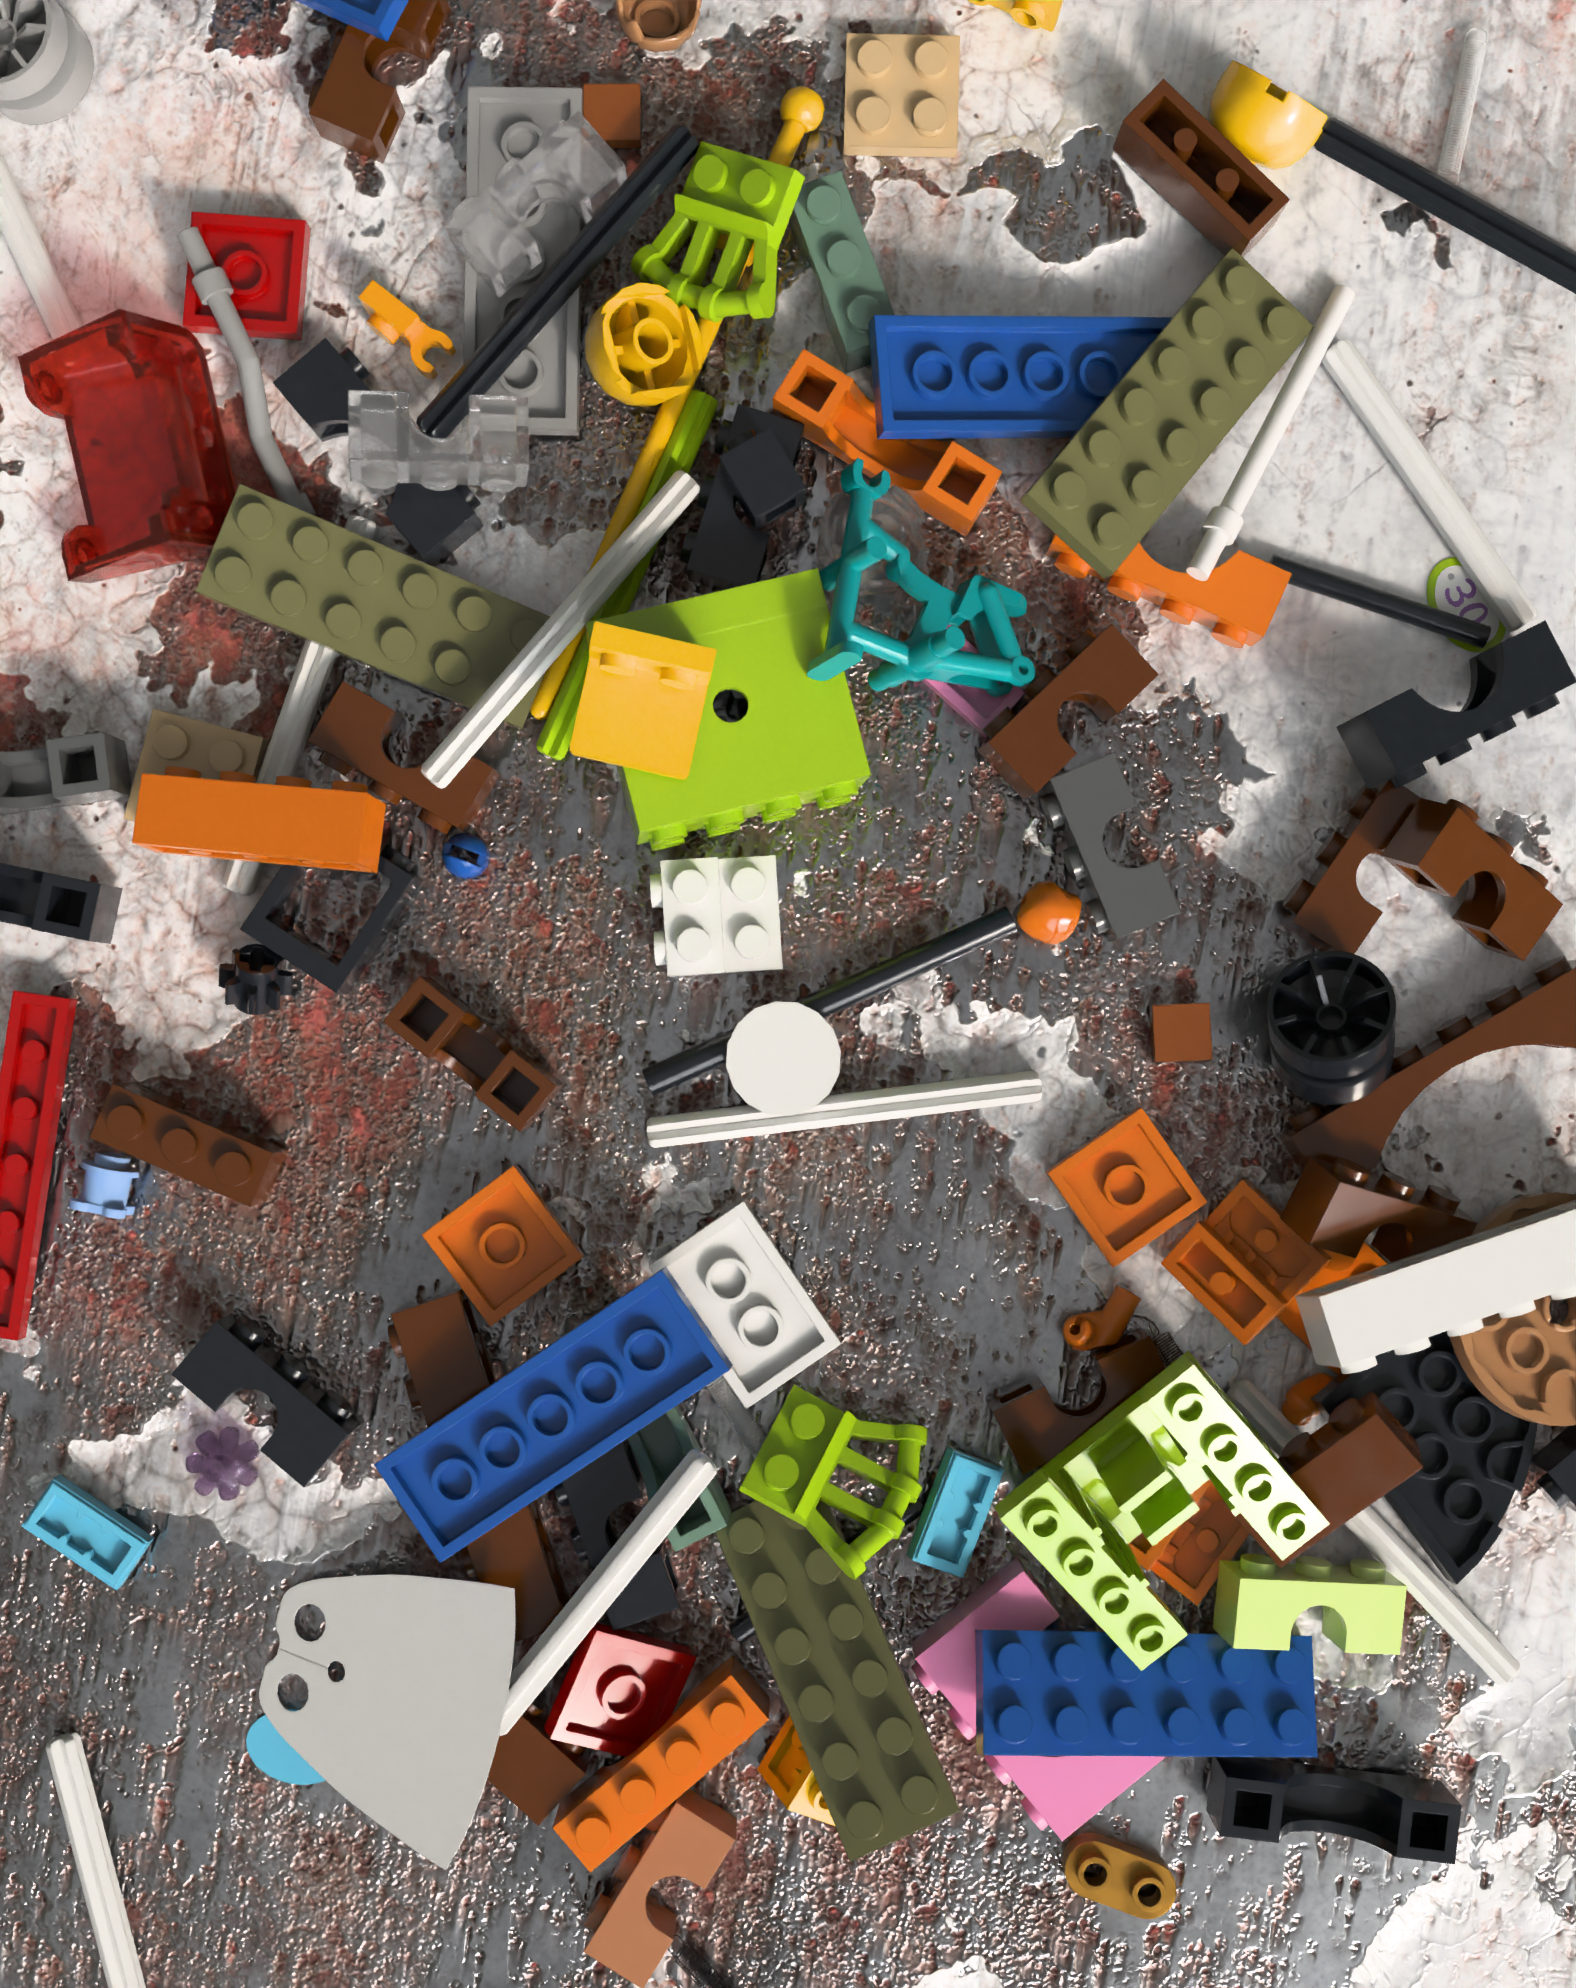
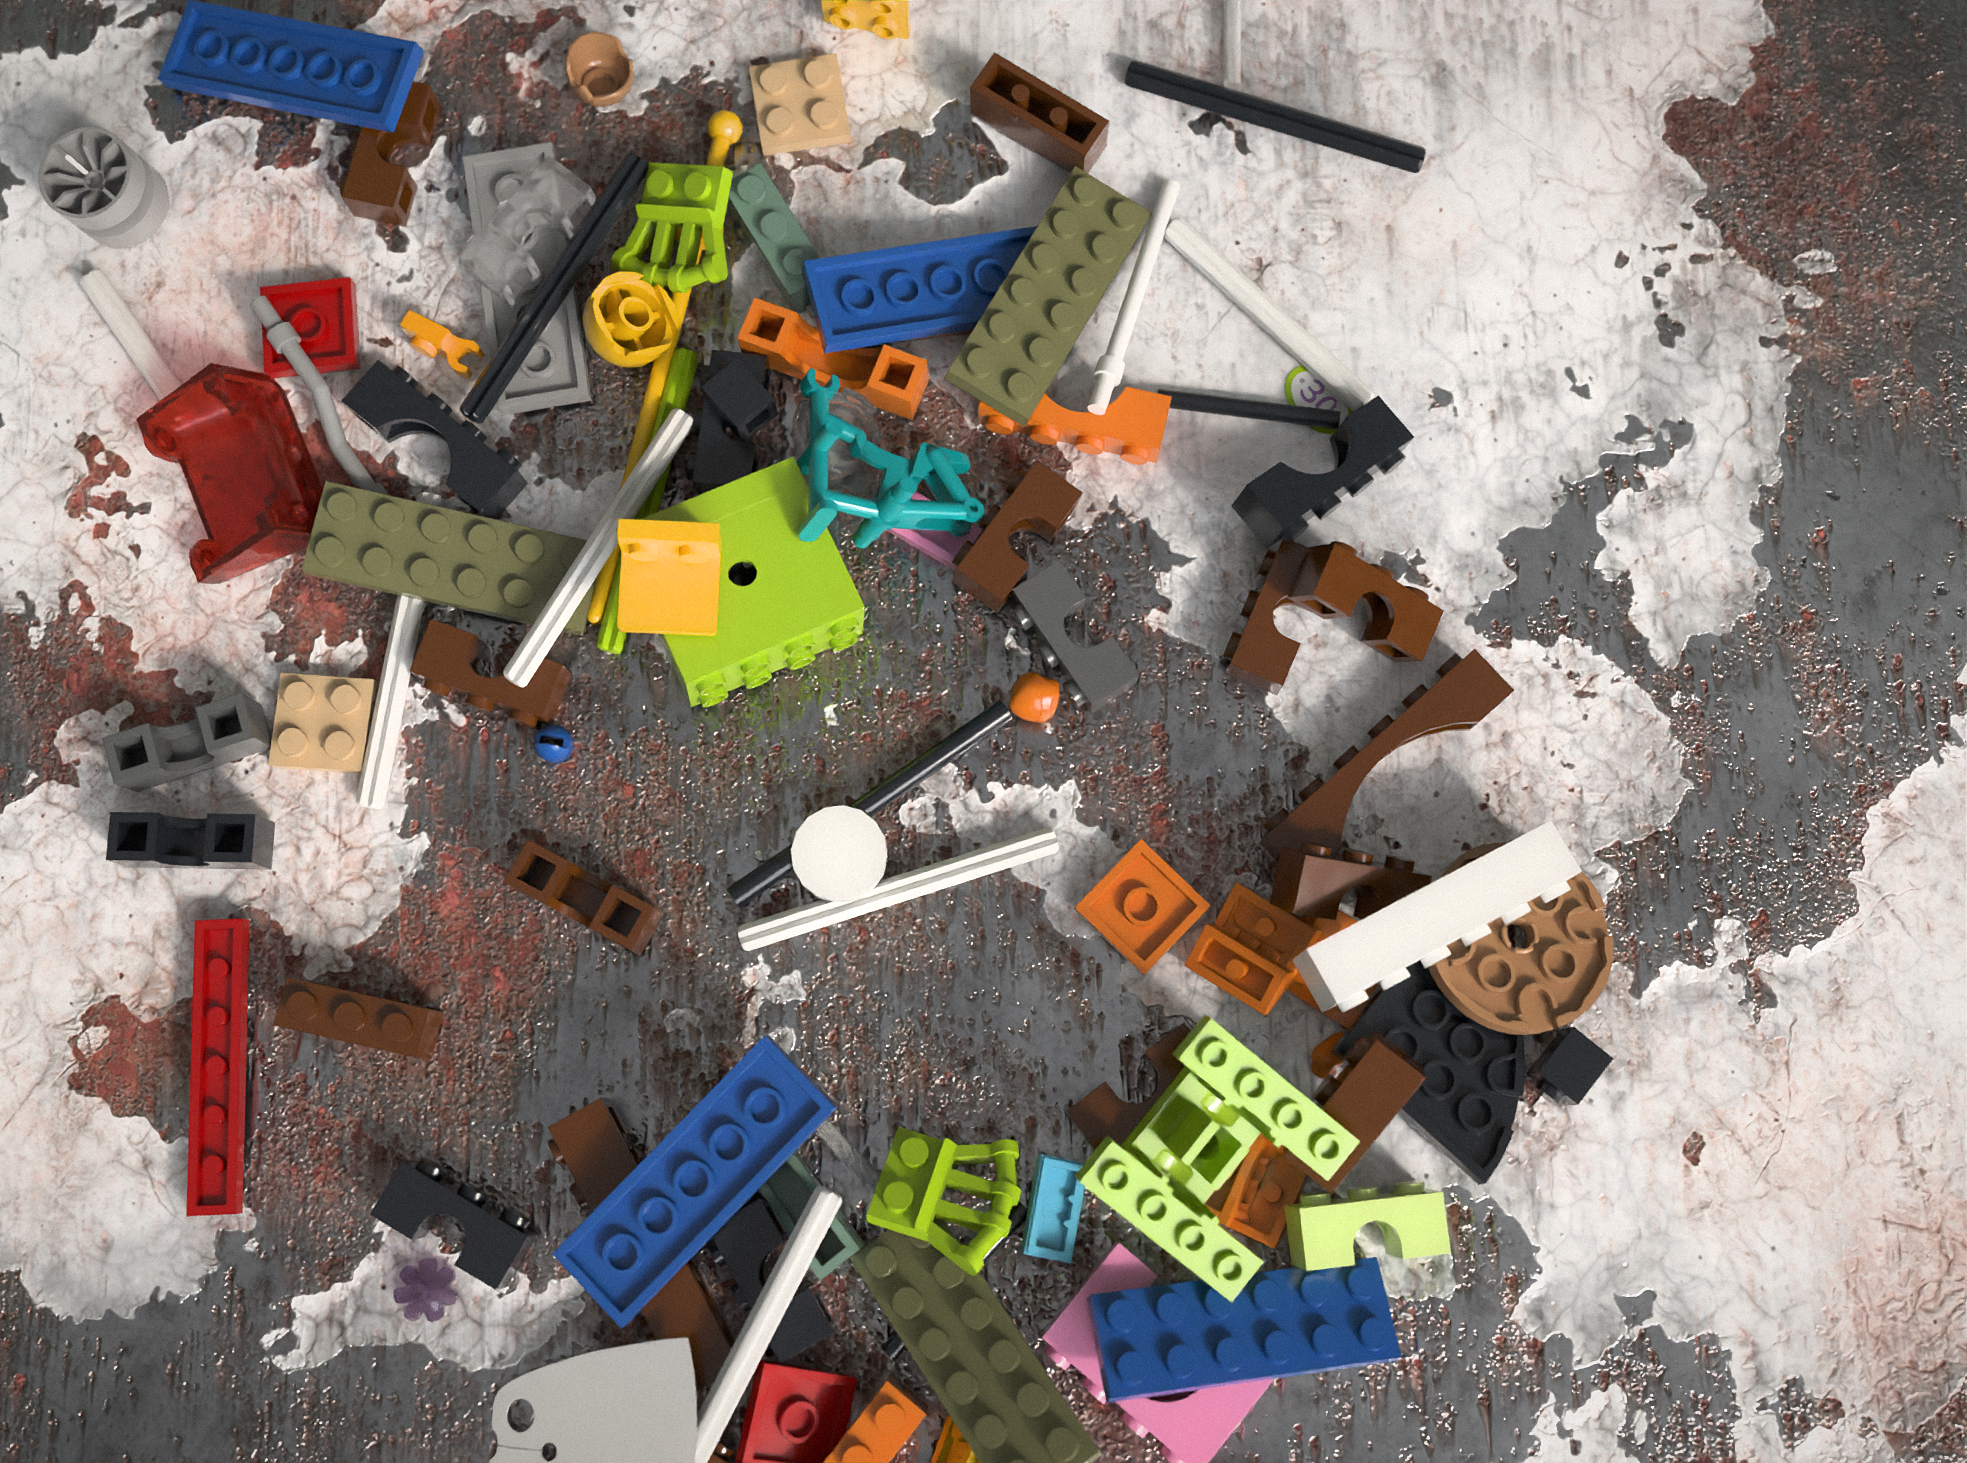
camera: 15 degrees left, 10 degrees down
medium azure plate [21,1474,155,1590] -> none
light blue brick [68,1151,140,1219] -> none
orange brick [132,766,386,873] -> none
black gear [218,944,293,1015] -> none
black window [240,844,423,994] -> none
clear arch [348,390,529,493] -> none
orange plate [422,1164,584,1327] -> none
dark orange tile [583,83,642,148] -> none
white plate [648,1200,841,1409] -> none
white plate [650,855,783,977] -> none
orange arm [1062,1285,1142,1351] -> none
dark orange tile [1149,1003,1213,1063] -> none
black arch [1206,1757,1462,1864] -> none
yellow cylinder [1208,60,1328,170] -> none
white axle [1226,1378,1521,1686] -> none
black wheel [1267,951,1396,1105] -> none

